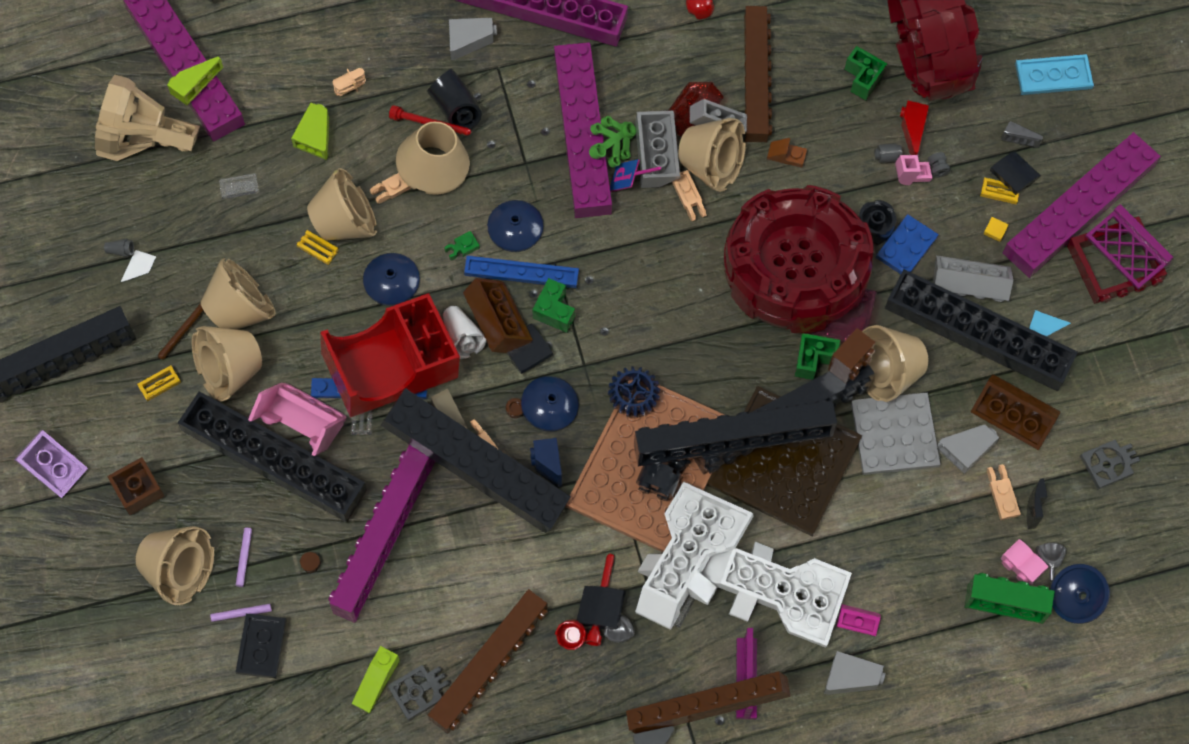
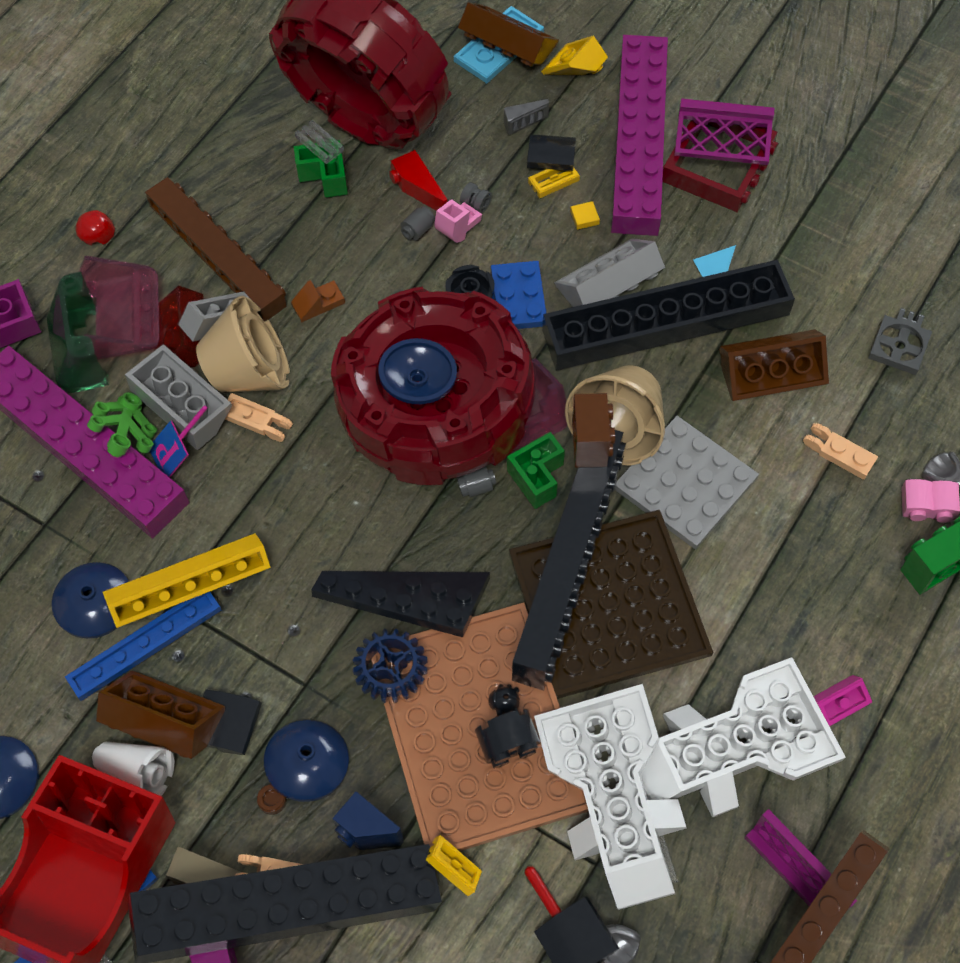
camera: 40 degrees left, 5 degrees down
green plate [444,231,480,260] -> none
green brick [532,278,575,333] -> none
black brick [634,400,837,467] -> none
light grey slope [824,651,885,695] -> none
light grey slope [937,424,999,474] -> none
black slope [1026,478,1048,529] -> none
none -> clear green windscreen [47,272,109,393]
none -> clear pink windscreen [76,256,159,361]
none -> yellow brick [102,533,271,628]
none -> clear tile [295,120,344,164]
none -> black wing [311,571,490,637]
none -> dark blue dish [378,338,457,404]
none -> yellow tile [425,835,482,896]
none -> dark grey brick [457,466,497,498]
none -> reddish brown slope [458,2,559,67]
none -> yellow slope [541,35,608,75]

